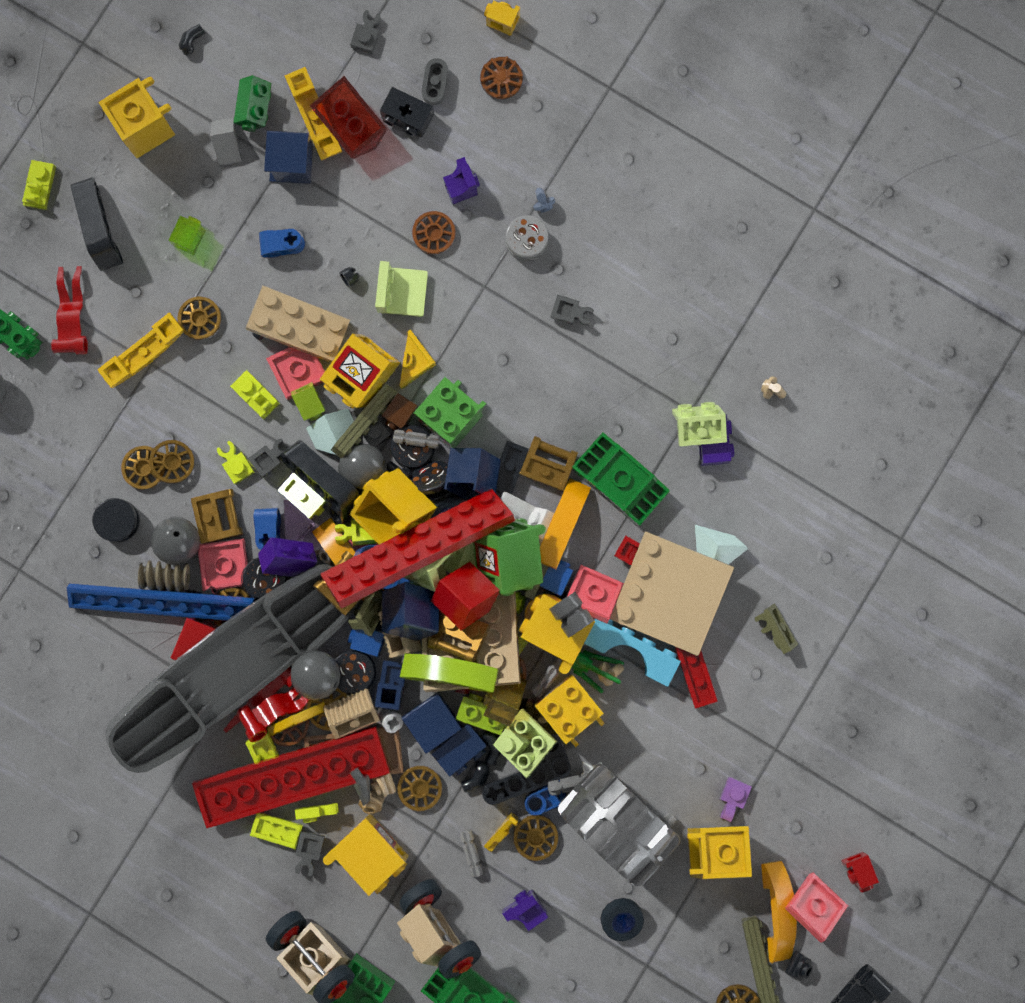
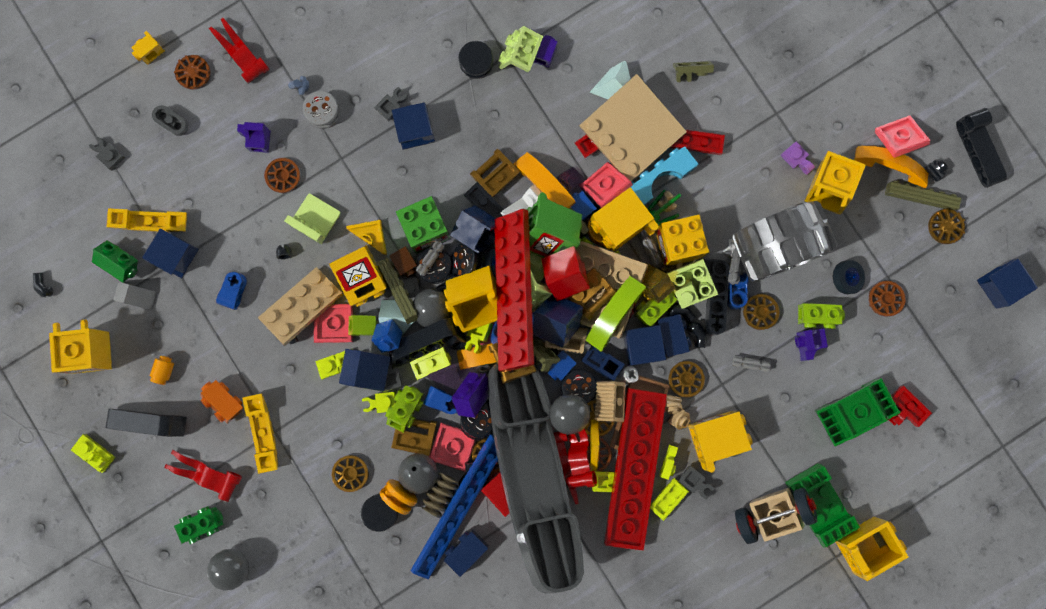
camera: 65 degrees left, 0 degrees up
pearl gold wheel [149,440,194,483] -> none
clear neon green brick [168,216,206,255] -> none
pearl gold wheel [177,296,221,340] -> none
clear red slope [310,76,388,159] -> none
dark grey bar [350,767,371,806] -> none
black brick [380,87,434,138] -> none
brick [397,879,481,978] -> none
yellow tile [484,812,518,852] -> none
dark grey wheel [549,592,595,638] -> none
green plate [572,432,670,526] -> none
red brick [841,852,879,892] -> none
none -> light orange brick [149,355,175,385]
none -> orange brick [200,380,243,424]
none -> red flag [208,18,270,84]
none -> dark blue piece [339,349,390,391]
none -> blue brick [372,319,403,353]
none -> light orange head [379,479,418,515]
none -> lime brick [385,385,424,433]
none -> dark blue piece [392,102,435,150]
none -> dark blue brick [443,529,489,577]
none -> black head [458,41,494,79]
none -> clear purple slope [557,167,586,195]
none -> lime brick [798,303,845,329]
none -> dark orange wheel [869,281,905,317]

